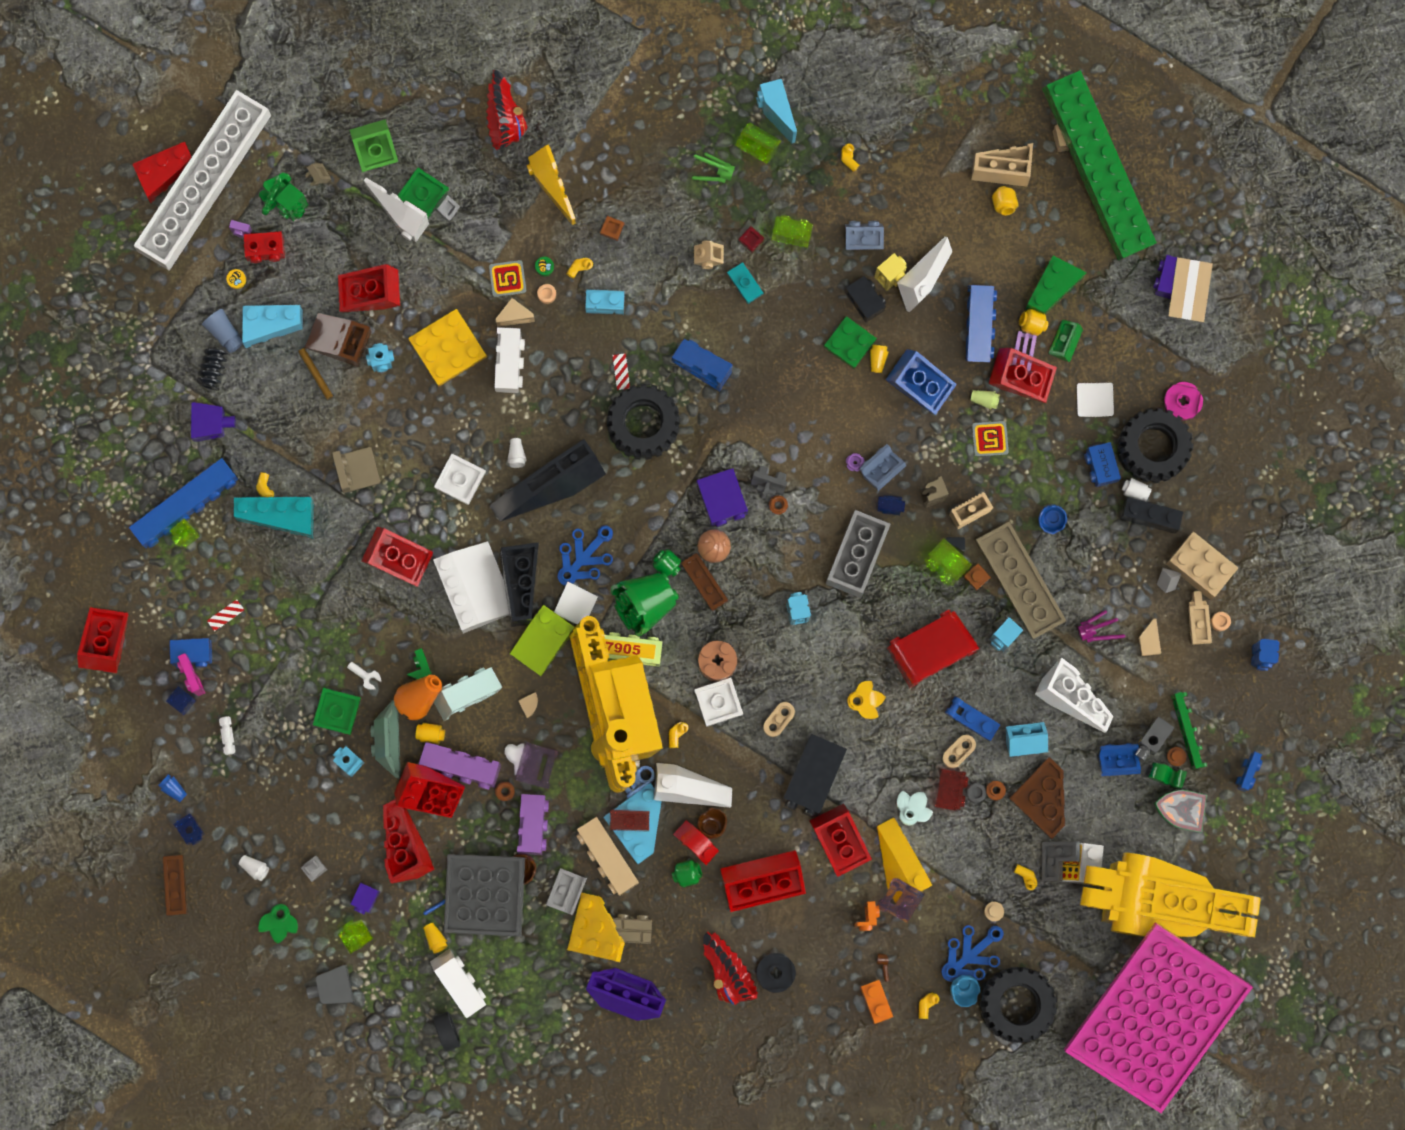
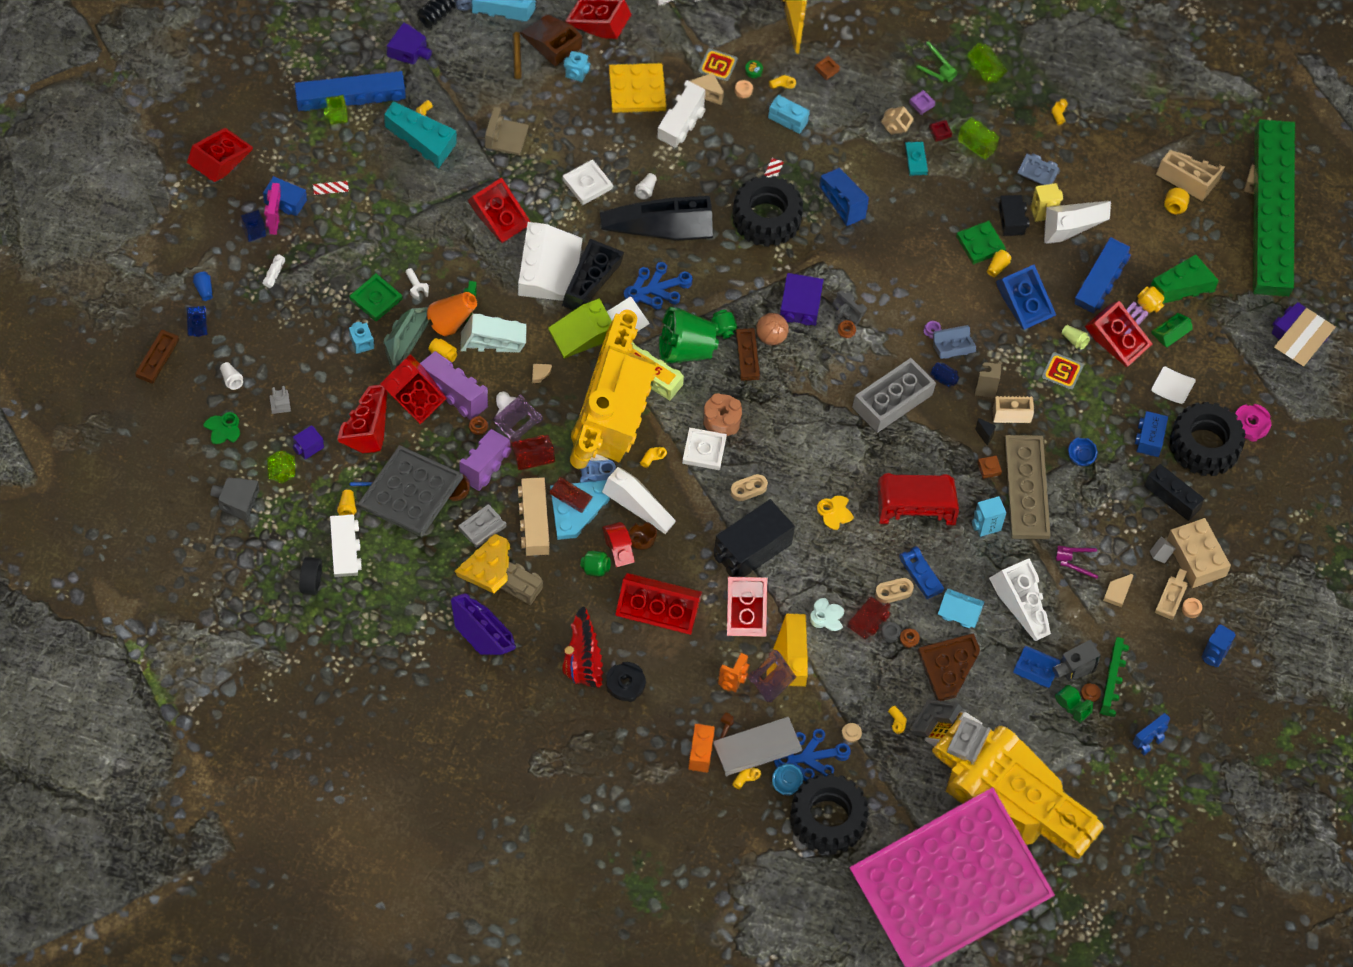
camera: 30 degrees right, 20 degrees down
medium azure slope [756,79,797,144] -> none
medium azure brick [786,592,811,625] -> none
clear neon green brick [925,539,972,587] -> none
white brick [1122,478,1152,502] -> none
shield [1154,790,1207,833] -> none
none -> clear red bracket [511,435,555,470]
none -> light grey tile [713,717,802,776]
none -> medium lavender plate [909,90,935,114]
none -> light grey plate [947,717,991,764]

